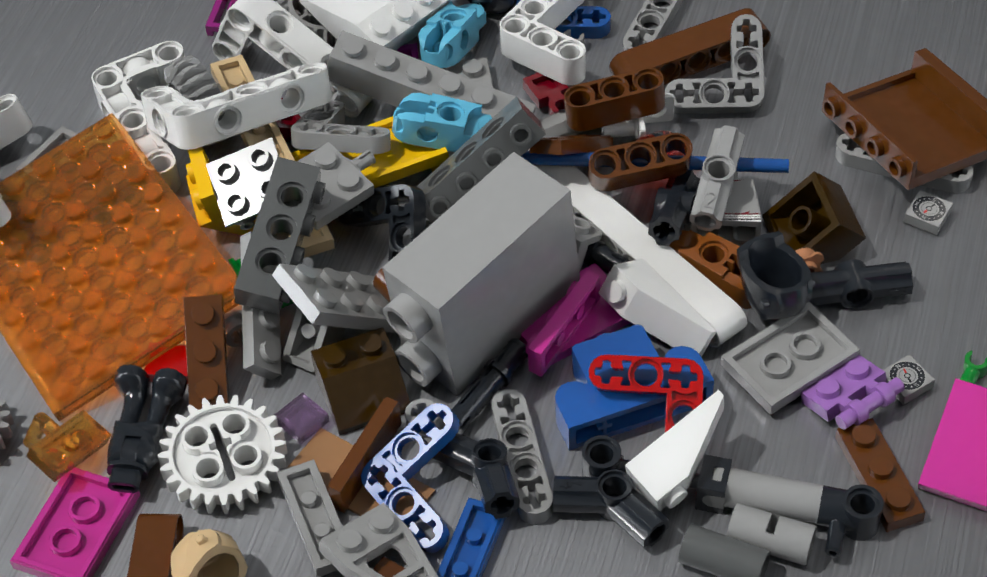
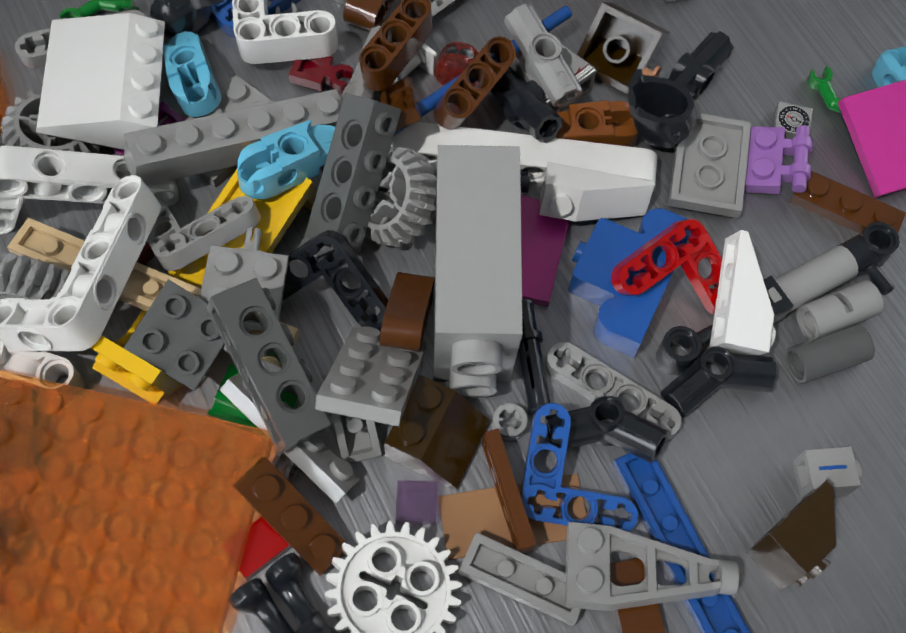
camera: 50 degrees left, 15 degrees up
dark pink plate [526,270,600,377] -> none

